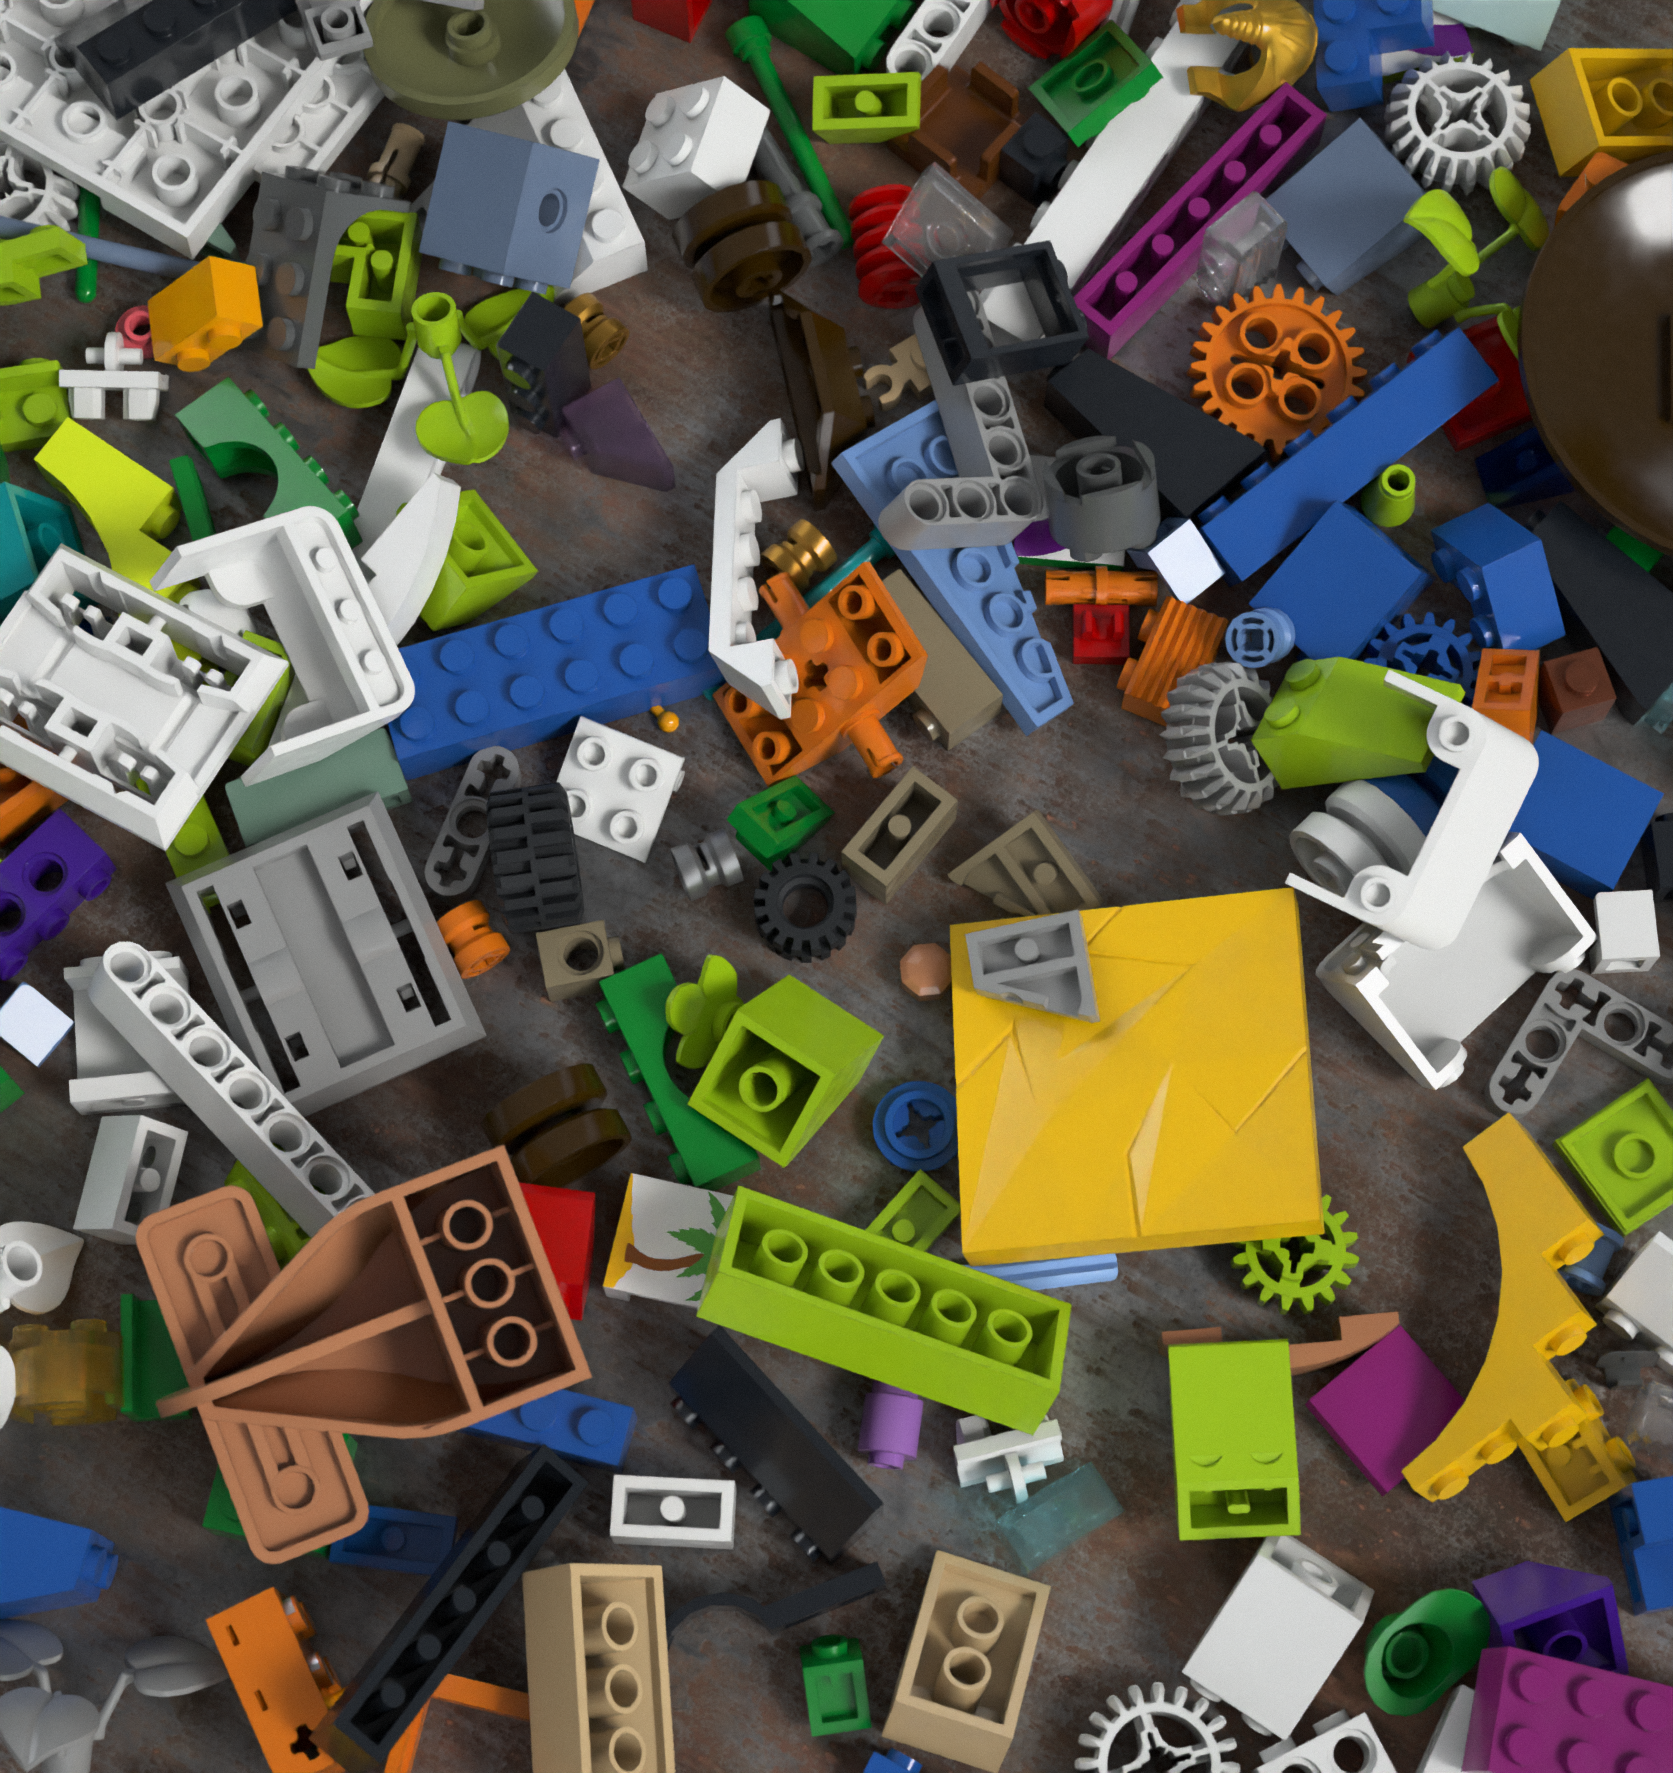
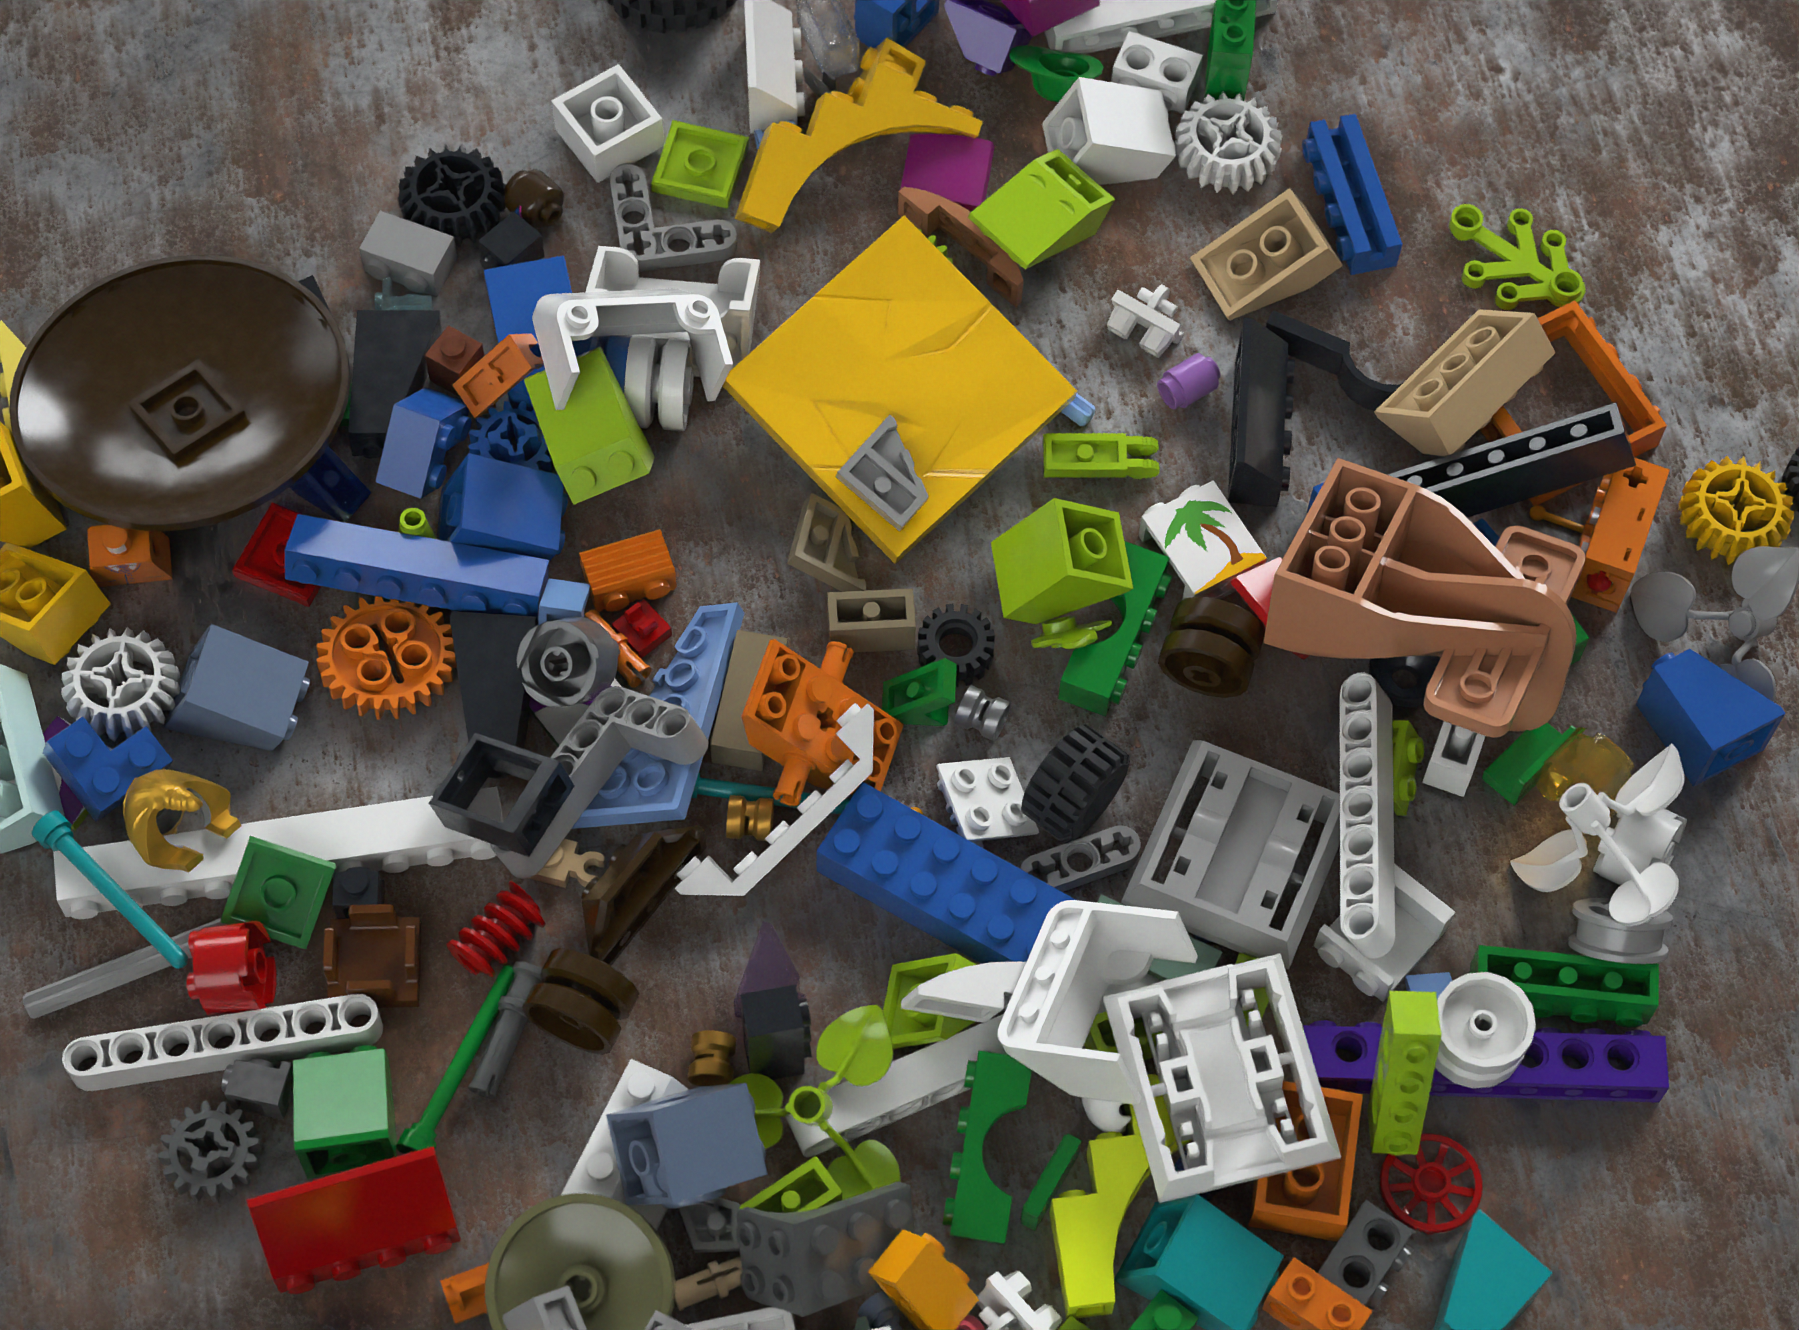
camera: 135 degrees left, 10 degrees down
white brick [73,1115,188,1245] -> none
orange wheel [436,900,510,979] -> none
dark tan brick [536,920,625,1002] -> none
white brick [610,1475,737,1550] -> none
white brick [622,76,771,220] -> none
lime brick [696,1186,1072,1435] -> none
green bracket [799,1634,872,1737] -> none
lime slope [812,72,921,144] -> none
blue gear [873,1081,958,1174] -> none
clear tile [882,162,1014,294] -> none
nougat tile [899,943,952,1002] -> none
clear light blue slope [993,1461,1125,1578] -> none
magenta brick [1073,82,1327,360] -> none
light grey gear [1159,662,1279,816] -> none
clear brick [1196,191,1288,310] -> none
medium blue wheel [1225,607,1296,668] -> none
lime plant [1403,166,1549,359] -> none
white panel [1589,890,1660,974] -> none

